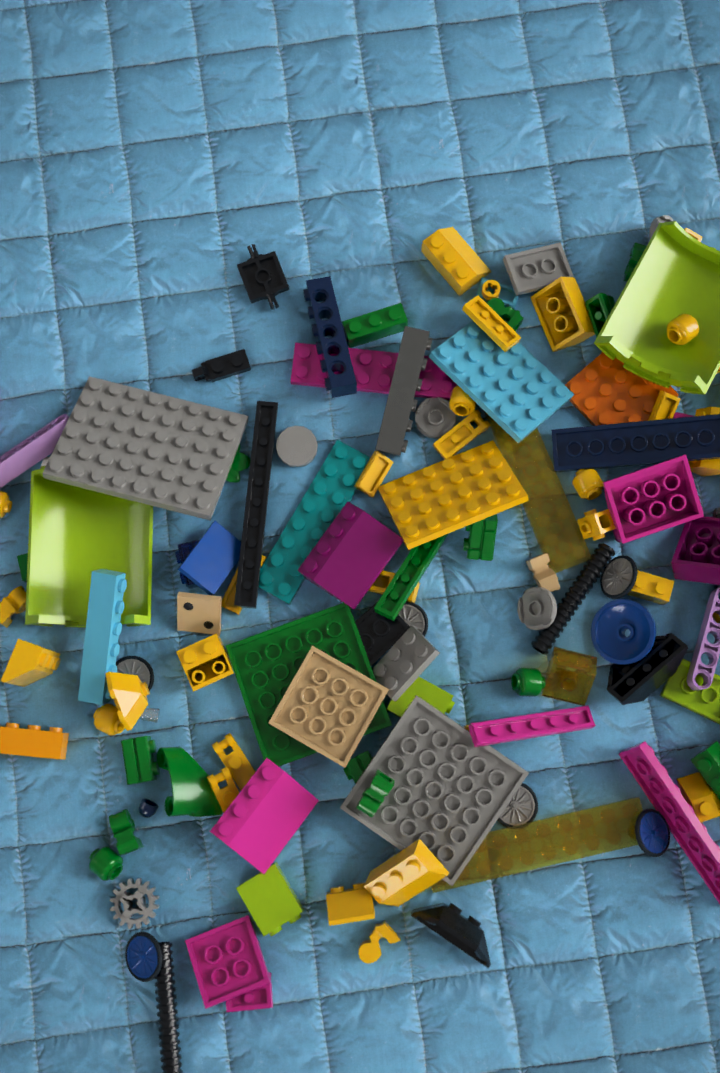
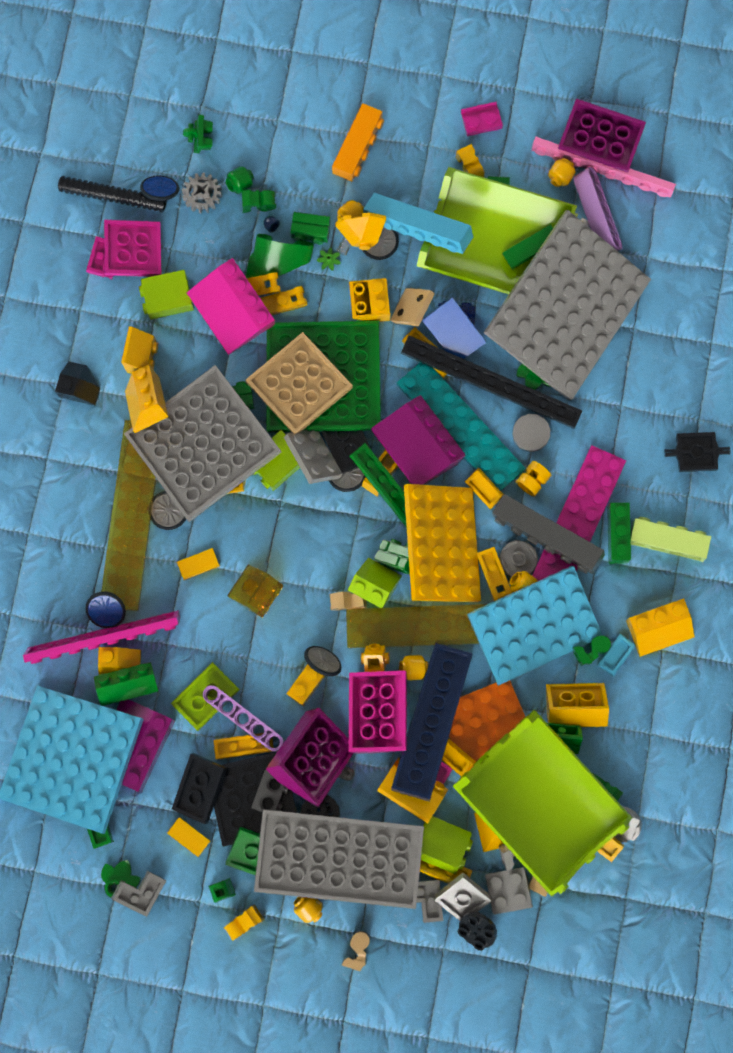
camera: 110 degrees right, 0 degrees up
yellow slope [1,639,61,687] -> none
black hinge [192,349,251,382] -> none
dark blue brick [303,276,357,398] -> none
green leg [356,769,395,818] -> none
yellow leg [358,920,400,963] -> none
black wedge [411,903,491,969] -> none
yellow plate [462,295,521,352] -> none
dark pink tile [468,705,595,747] -> none
yellow bush [481,280,501,301] -> none
light grey plate [503,242,574,296] -> none
green head [511,668,545,697] -> none
light grey tile [517,587,557,630] -> none
black piece [531,543,615,655] -> none
blue dish [591,599,656,665] -> none
black wedge [607,633,688,705] -> none
yellow head [667,314,699,345] -> none
none -> black slope [55,361,100,406]
none -> yellow tile [177,548,220,580]
none -> green hips [183,115,213,153]
none -> bright green plant [317,248,341,271]
none -> lime brick [348,558,402,608]
none -> green tile [502,224,553,270]
none -> yellow wheel [516,460,552,497]
none -> yellowish green brick [630,517,711,562]

